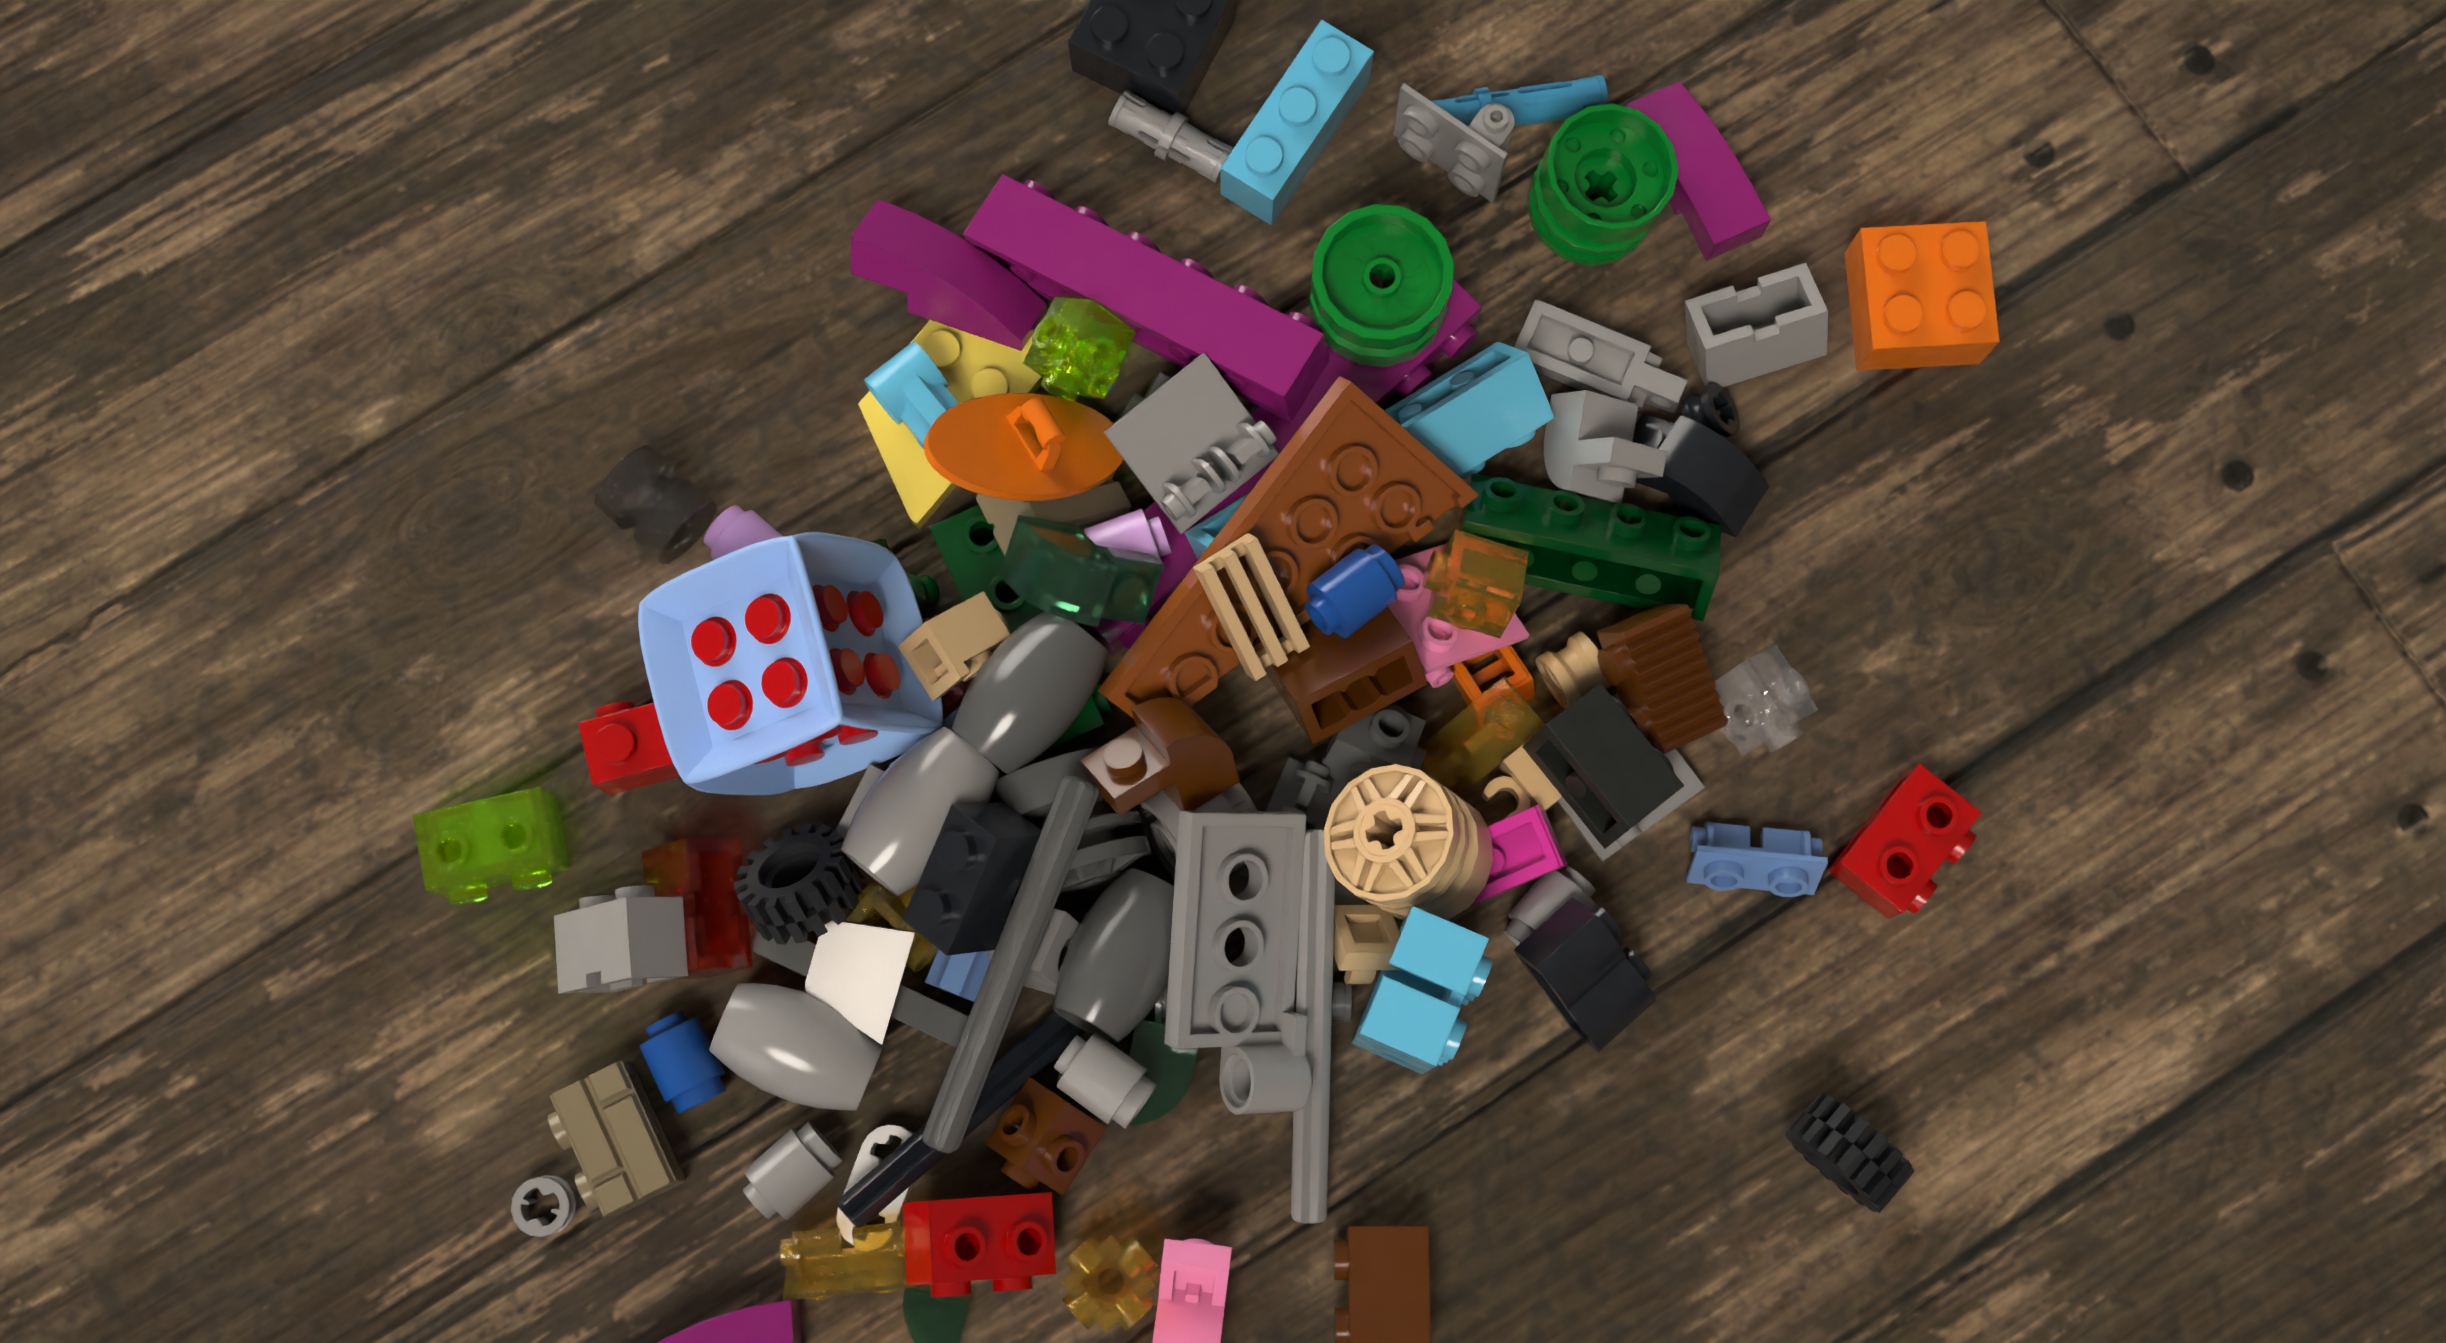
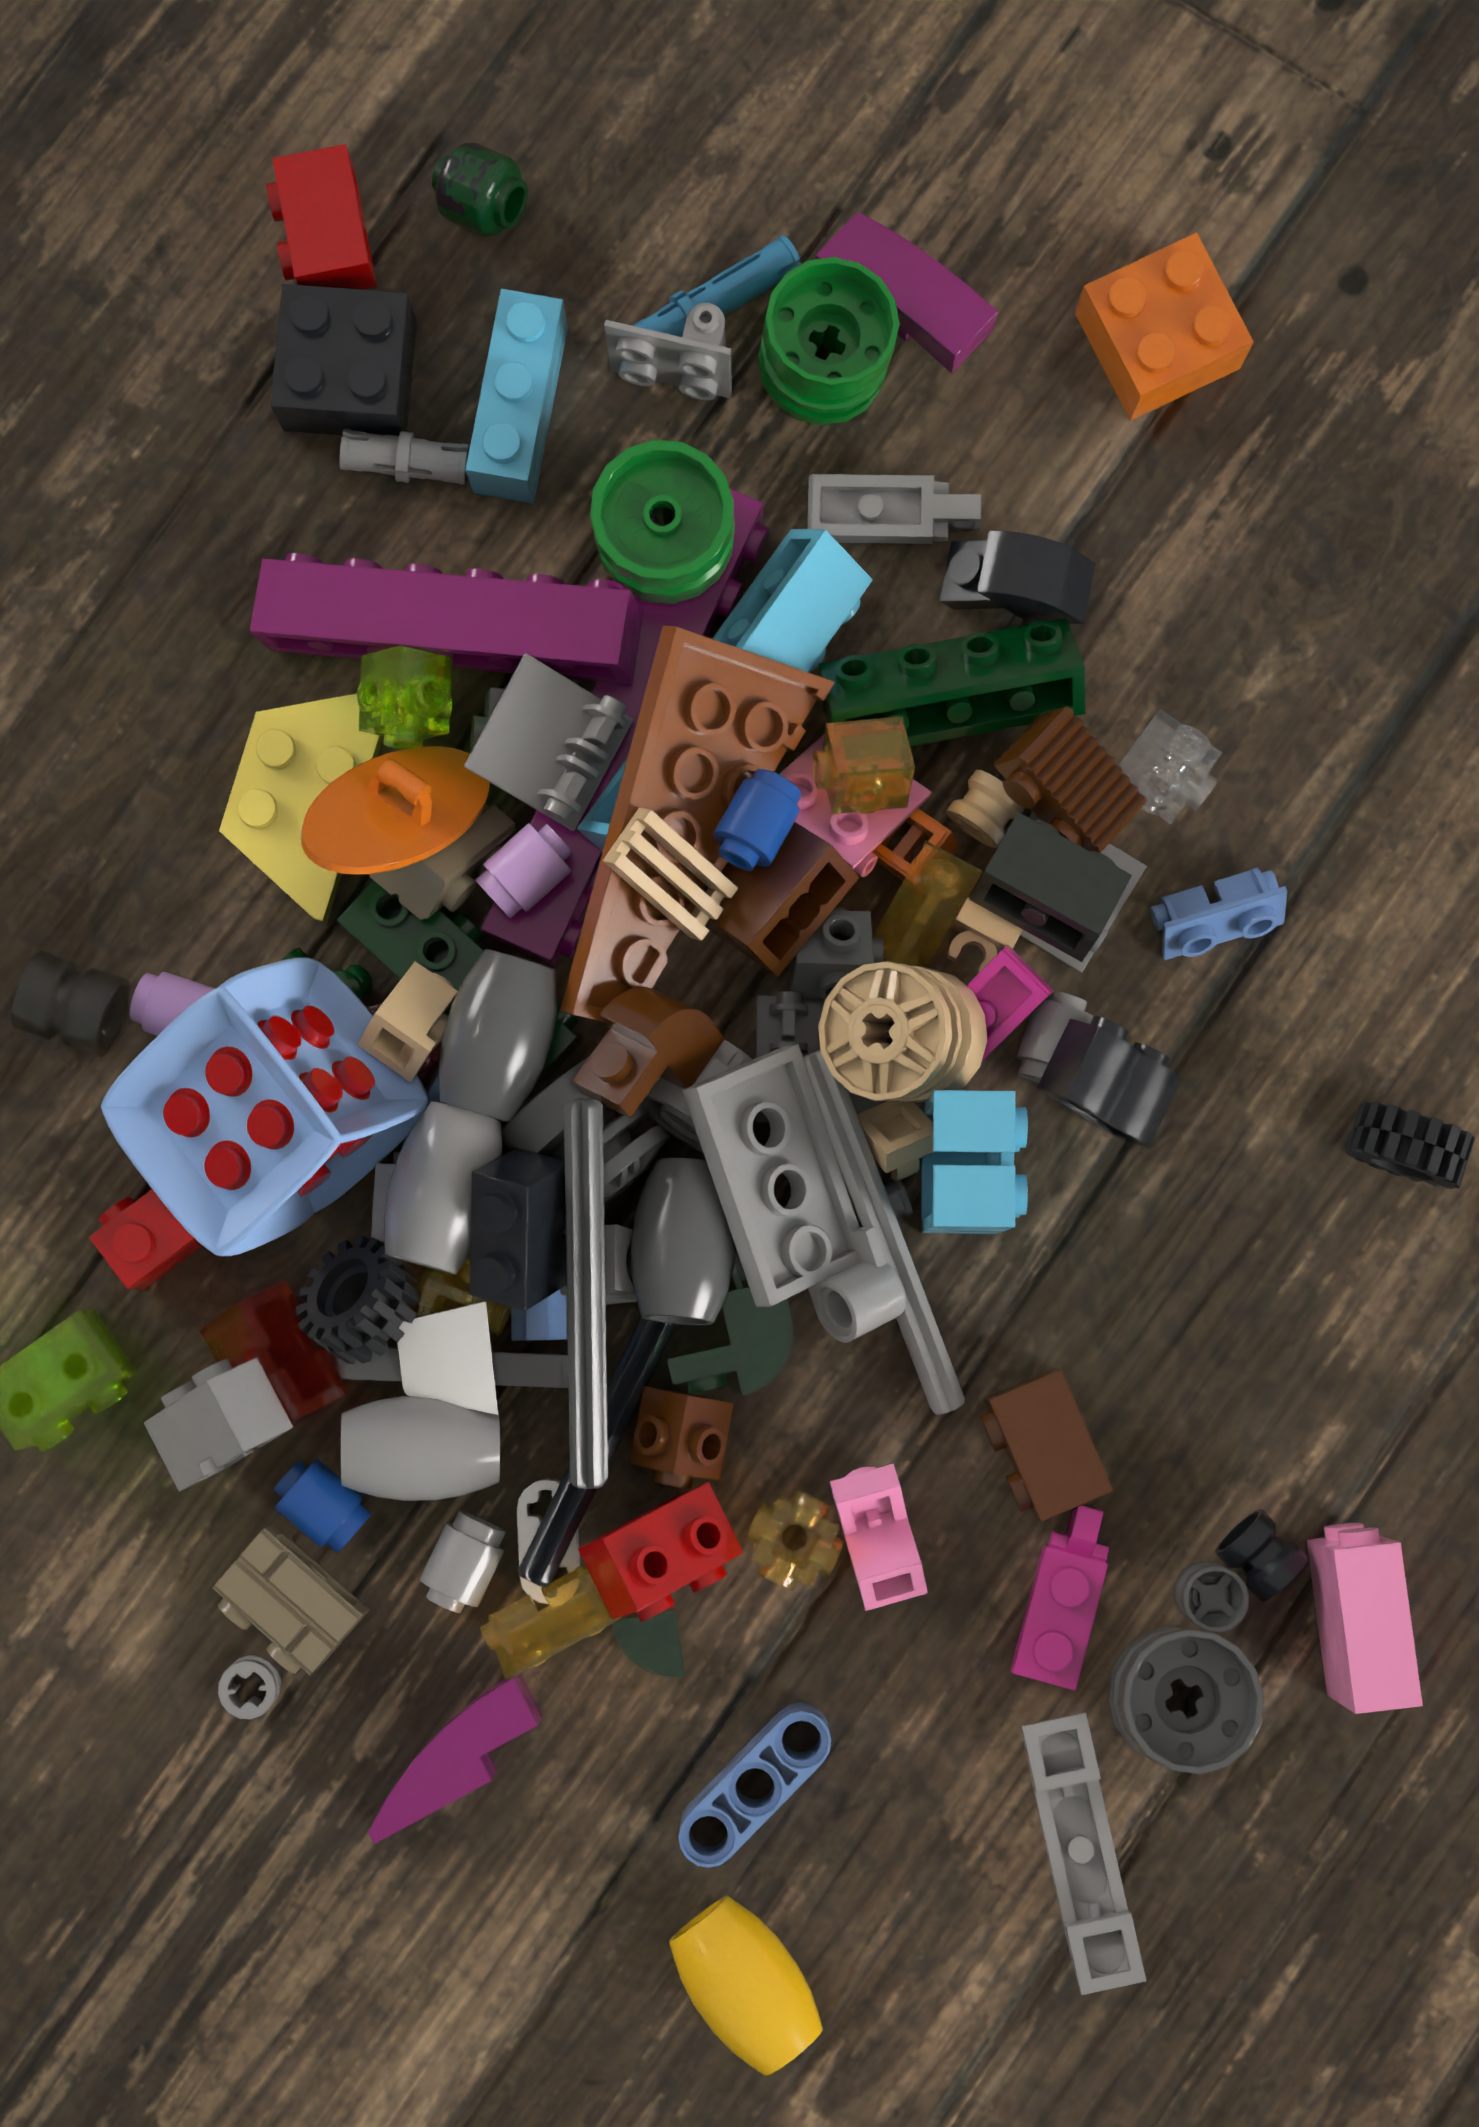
camera: 20 degrees left, 5 degrees up
magenta slope [851,199,1047,351] -> none
medium azure piece [864,341,959,449] -> none
clear green brick [999,515,1164,627] -> none
light grey brick [1054,1032,1157,1129] -> none
light grey brick [1544,390,1667,504] -> none
black bush [1681,383,1740,438] -> none
light grey brick [1685,263,1828,388] -> none
red brick [1827,763,1982,919] -> none

